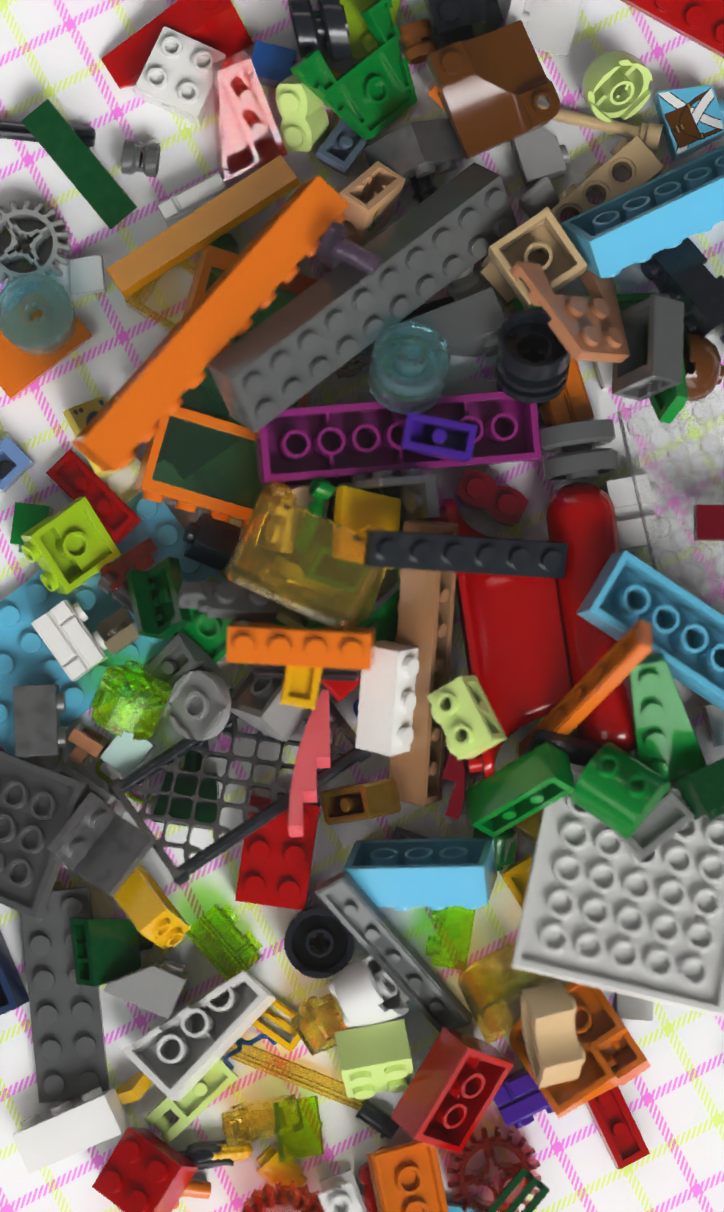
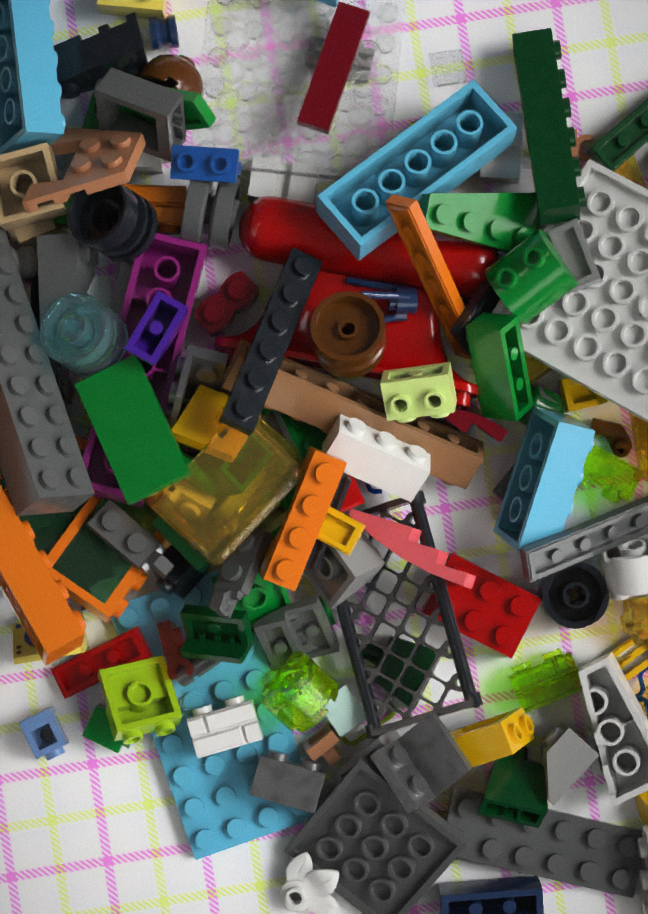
camera: 70 degrees left, 0 degrees up
dark tan bracket [97,607,142,655] -> none
light grey tile [168,670,231,741] -> none
pearl gold brick [320,778,401,825] -> none
none -> green tile [75,355,192,505]
none -> dark grey hinge [87,499,174,579]
none -> dark green tile [152,514,212,574]
none -> blue hinge [170,145,242,183]
none -> reddish brown wheel [310,291,387,378]
none -> dark blue plant [345,277,417,324]
none -> reddish brown arm [590,418,632,458]

